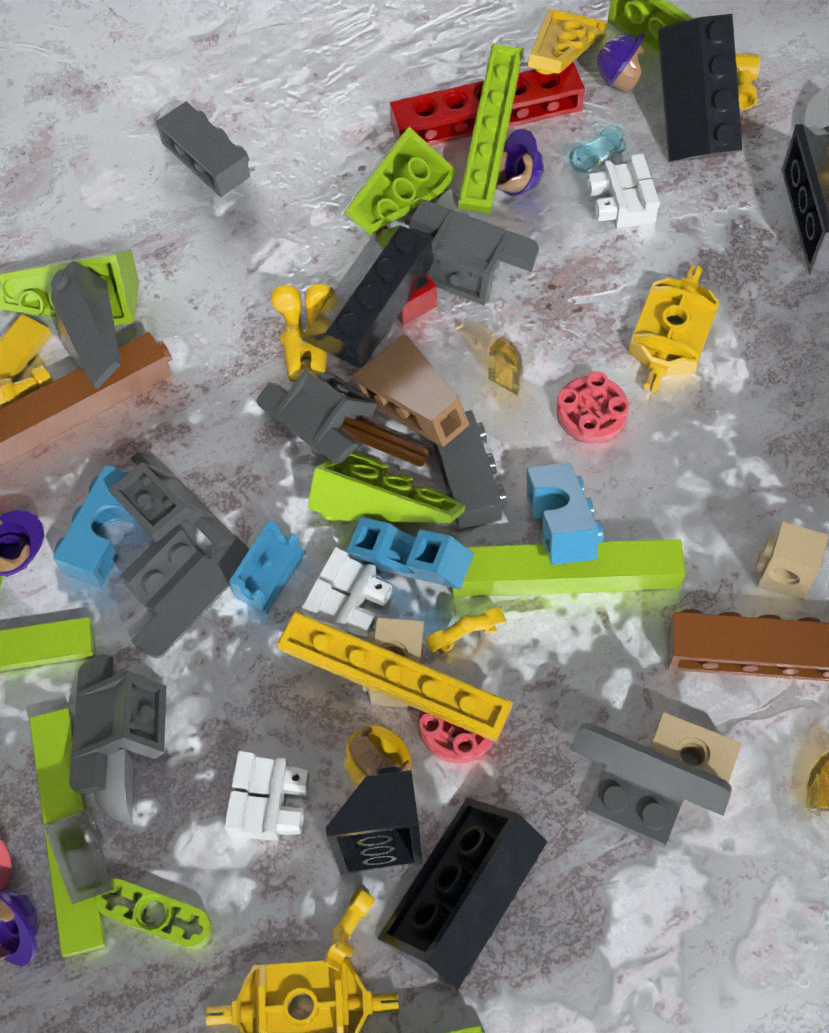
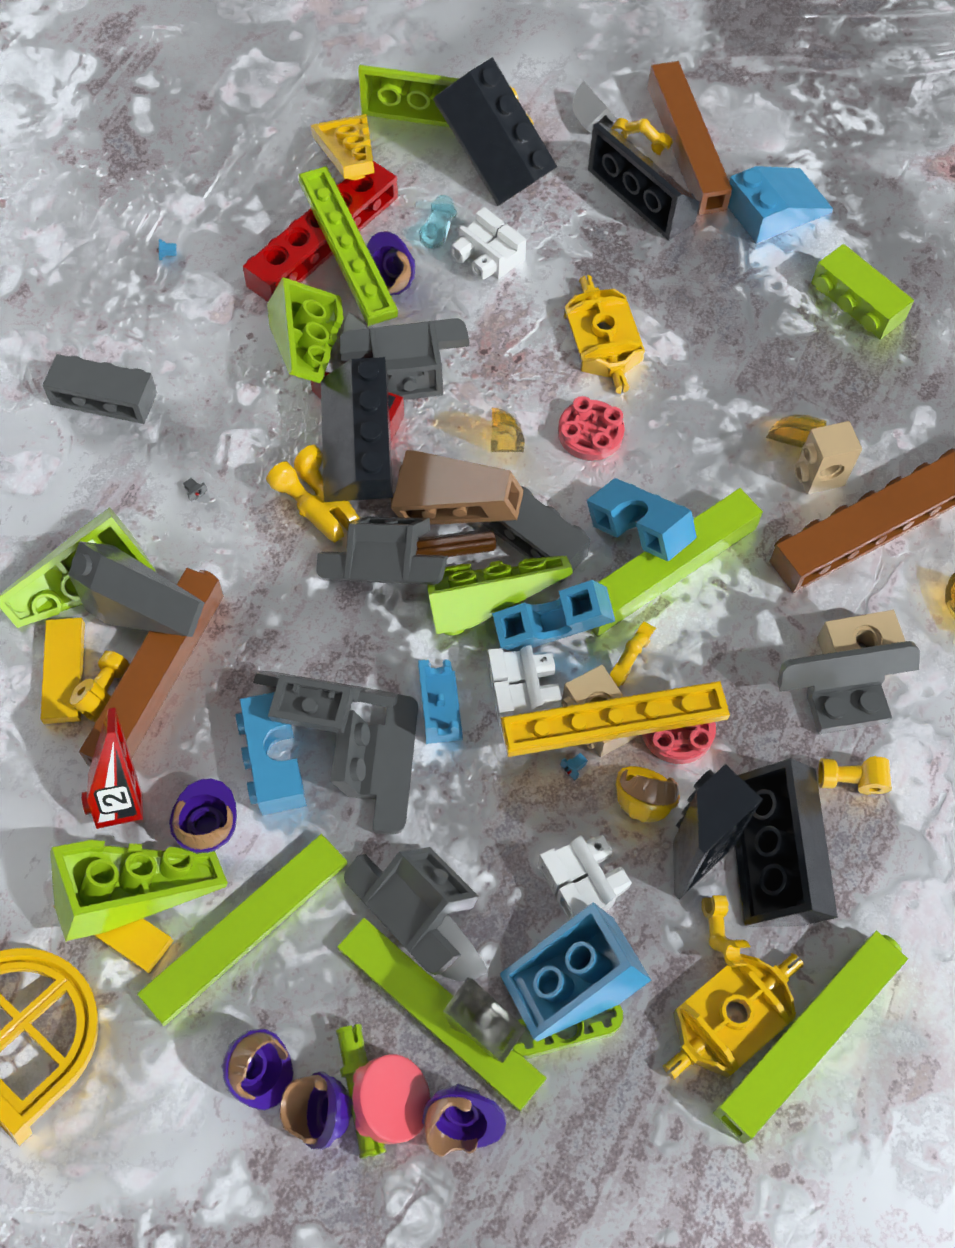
camera: 40 degrees left, 0 degrees up
dark purple piece [597,32,646,93] -> none
none -> dark azure piece [157,239,177,260]
none -> dark grey piece [183,478,208,502]
none -> dark azure slope [500,902,651,1041]
none -> dark azure piece [560,753,588,781]
none -> clear yellow brick [766,414,827,448]
none -> yellow leg [818,756,892,795]

